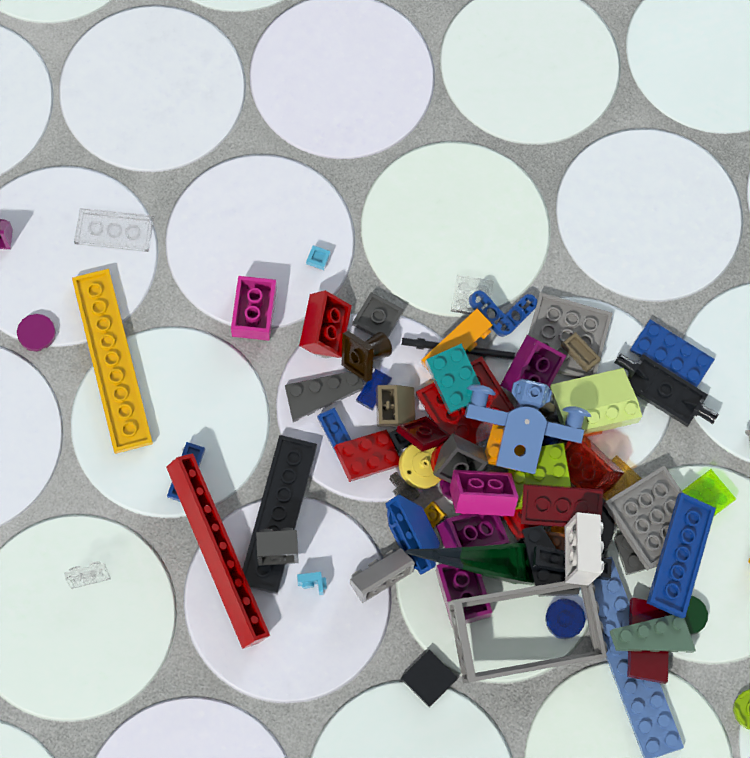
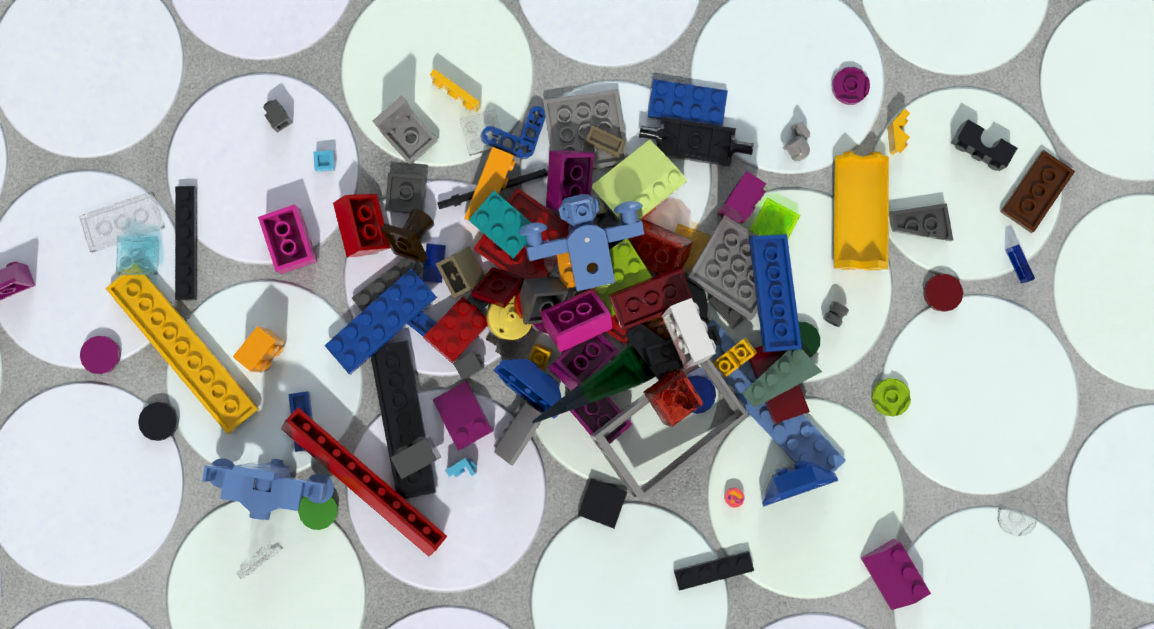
camera: 25 degrees left, 15 degrees up
none -> clear light blue plate [116,236,159,275]
none -> black tile [138,402,179,441]
none -> black plate [175,186,197,301]
none -> medium blue piece [202,458,334,520]
none -> light orange brick [233,326,286,373]
none -> dark grey brick [263,99,293,133]
none -> bright green tile [298,496,338,530]
none -> blue plate [324,268,438,375]
none -> light grey bracket [372,95,438,165]
none -> yellow plate [430,69,481,112]
none -> magenta slope [433,381,494,451]
none -> dark grey brick [453,352,485,380]
none -> clear red brick [643,369,704,427]
none -> yellow slope [713,337,757,378]
none -> magenta brick [718,171,767,224]
none -> coral tile [724,488,745,508]
none -> blue wedge [762,461,838,507]
none -> dark grey wheel [823,301,849,327]

